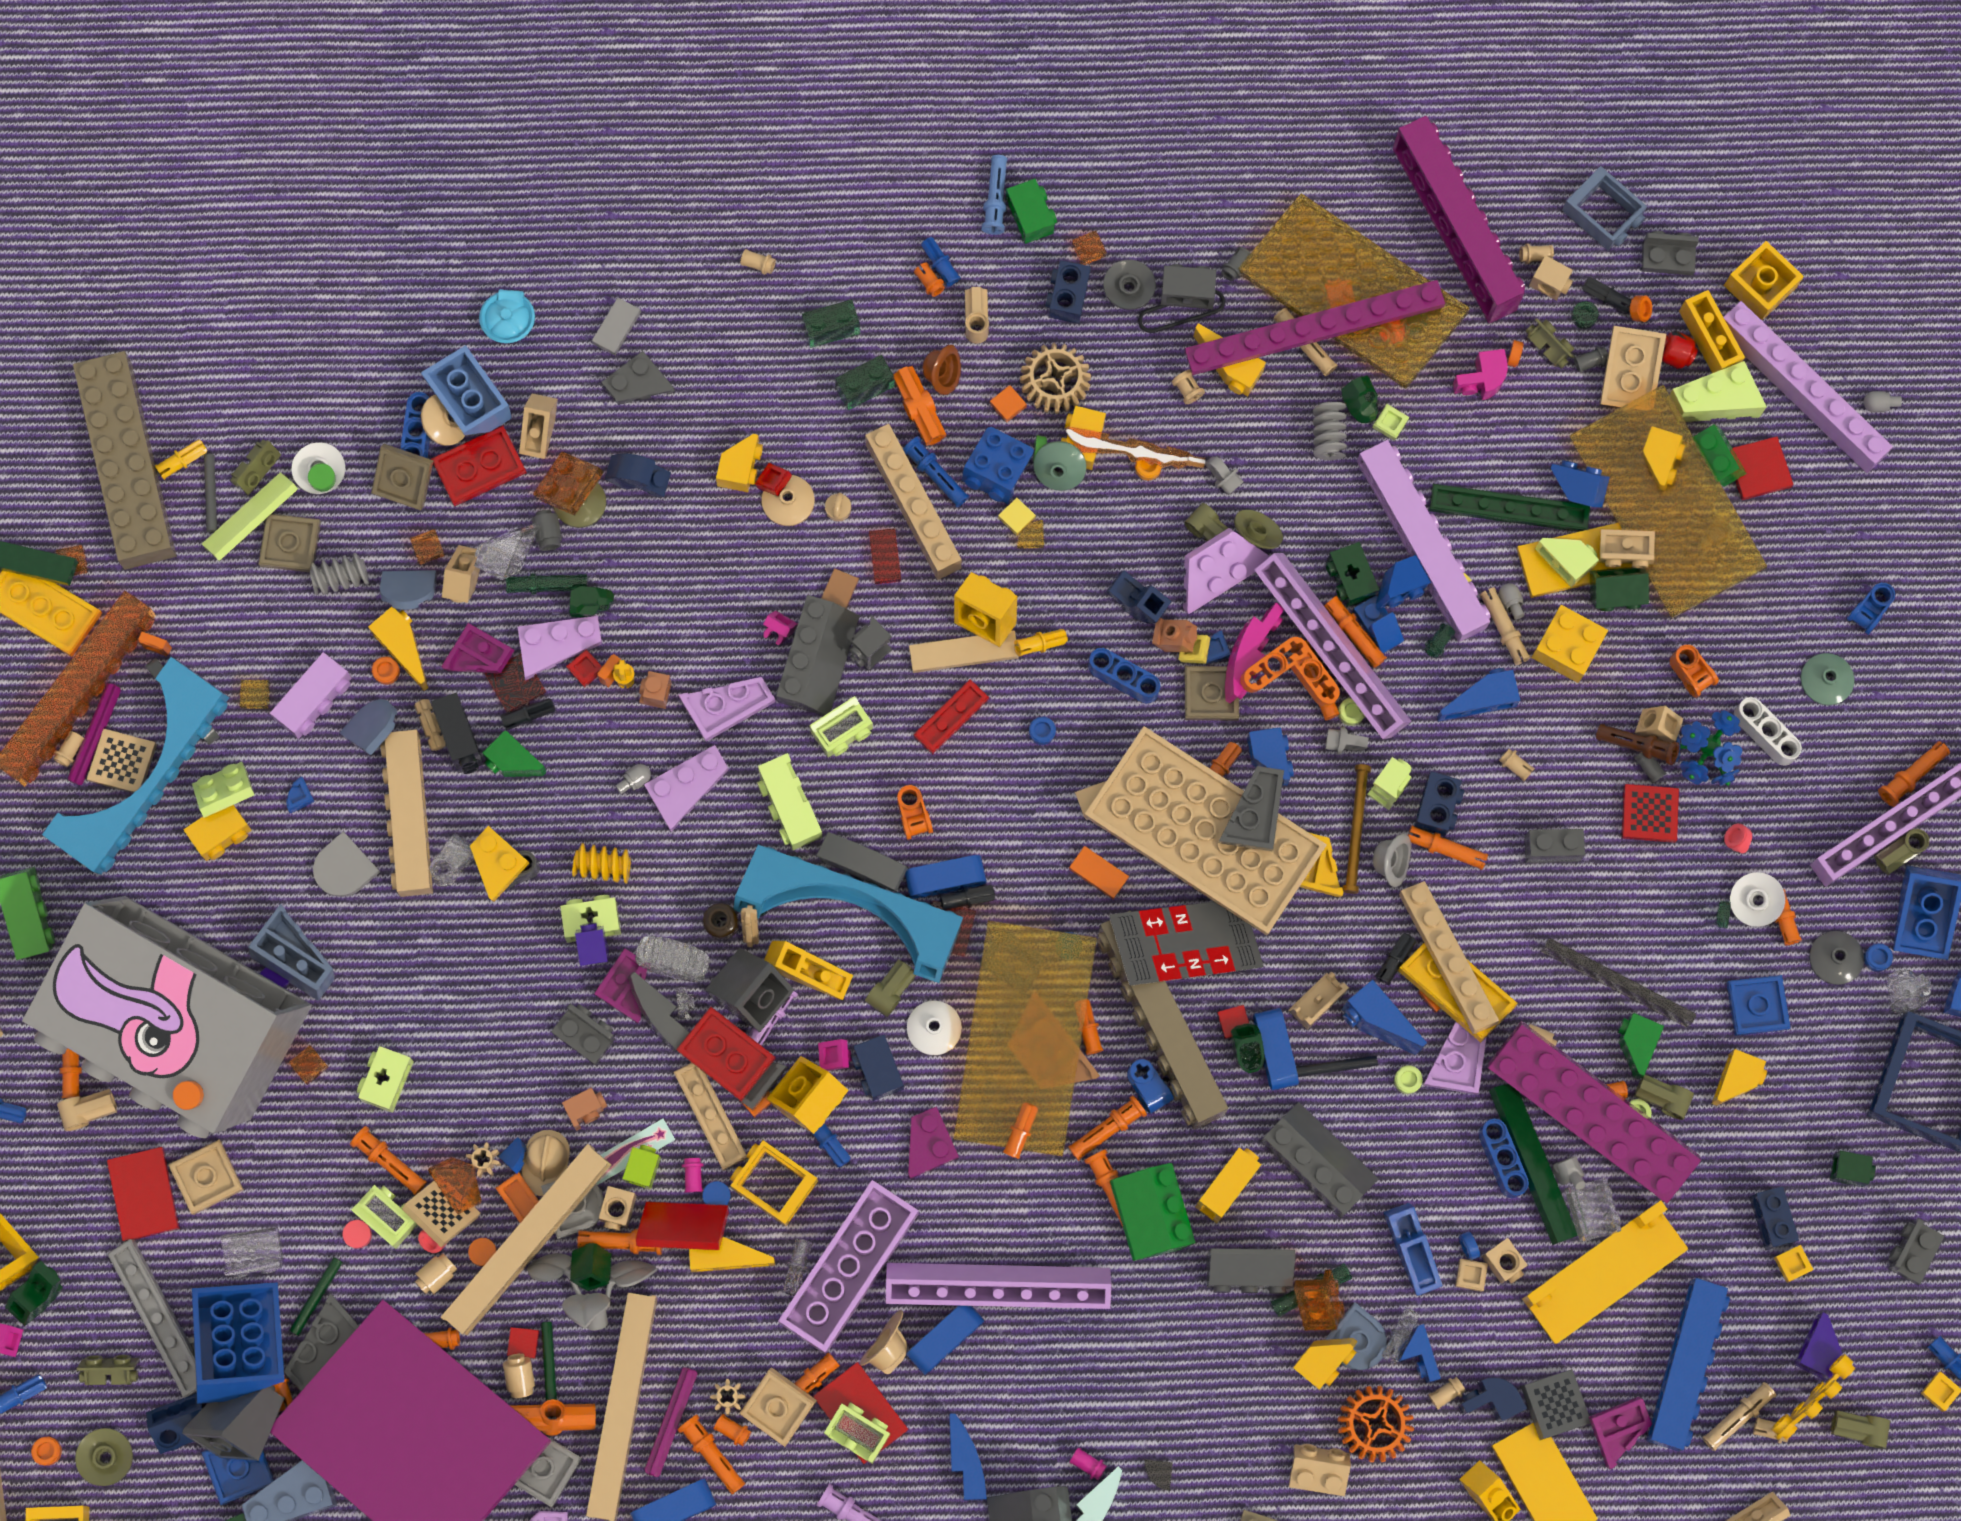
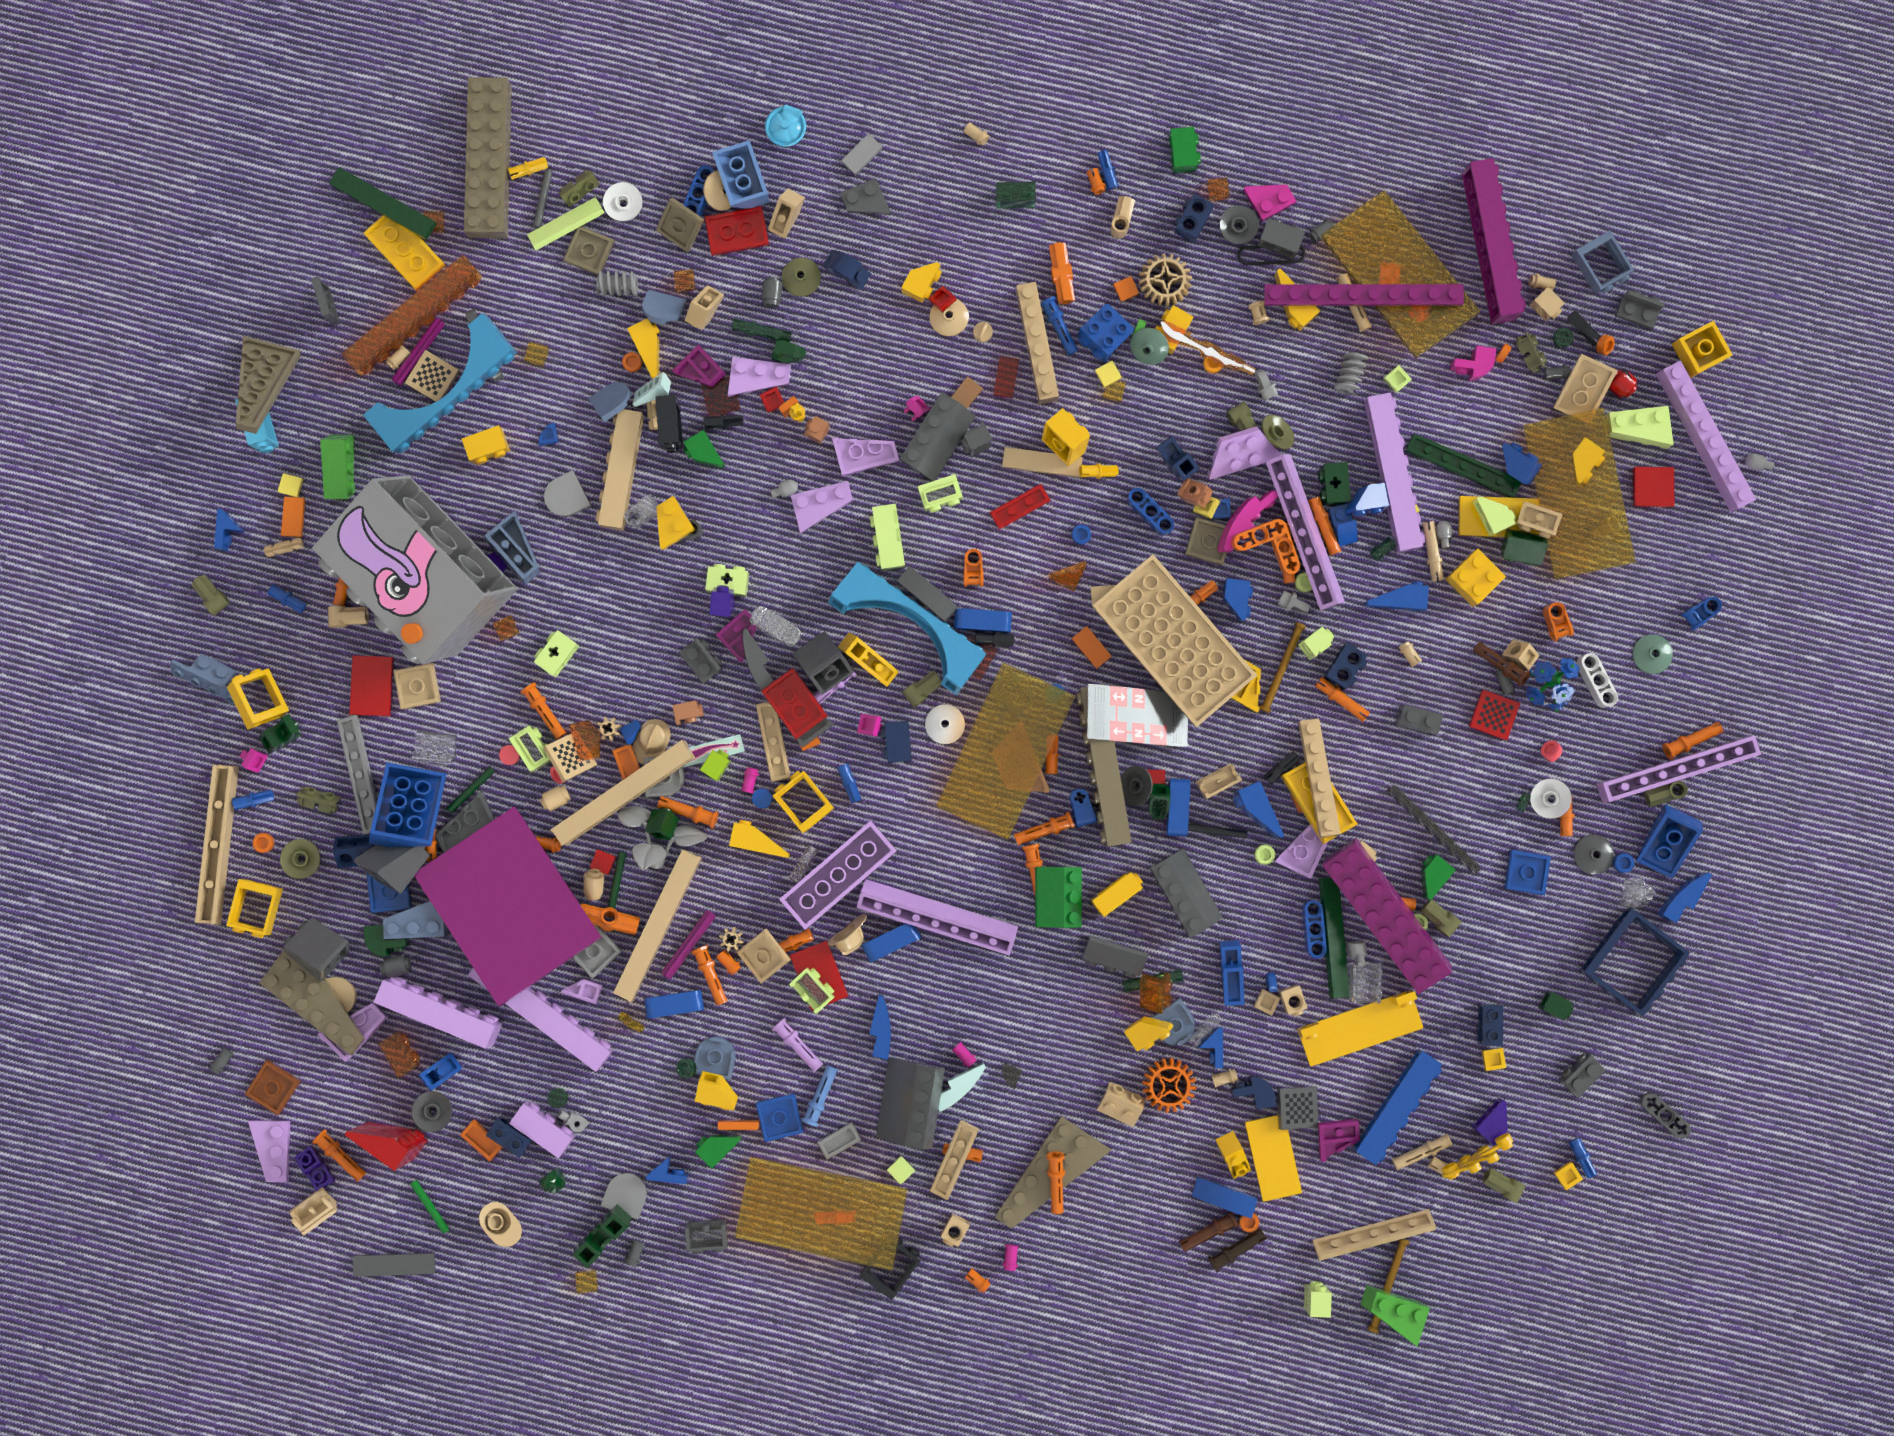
camera: 20 degrees right, 10 degrees up
orange tile [138,632,172,656] -> none
yellowish green plate [192,762,254,818] -> none
lavender brick [270,652,352,739] -> none
bright green tile [308,463,336,492] -> none
orange tile [468,1238,497,1267] -> none
clear slope [474,522,540,580] -> none
clear orange plate [533,452,604,516] -> none
yellow piece [572,843,631,884] -> none
tan brick [599,1186,637,1231] -> none
red tile [636,1202,729,1250] -> none
clear plate [676,987,695,1019] -> none
dark brown head [703,903,740,940] -> none
tan axle [741,905,759,947] -> none
yellow brick [767,1056,849,1134] -> none
clear green brick [835,354,894,410] -> none
magenta wing [908,1106,959,1179] -> none
dark orange hat [922,345,961,395] -> none
medium blue pin [981,155,1008,235] -> none
orange axle [1003,1102,1038,1159] -> none
dark grey wing [1218,766,1284,851] -> none
dark green rock [1341,375,1378,423] -> none
light grey hat [1373,833,1411,888] -> none
yellow brick [1679,290,1745,373] -> none
green brick [1692,424,1747,487] -> none
yellow slope [1711,1049,1767,1106] -> none
none -> light aqua slope [633,372,671,407]
none -> clear orange slope [1048,561,1087,592]
none -> dark grey dish [1121,766,1153,806]
none -> dark pink wing [1243,184,1297,222]

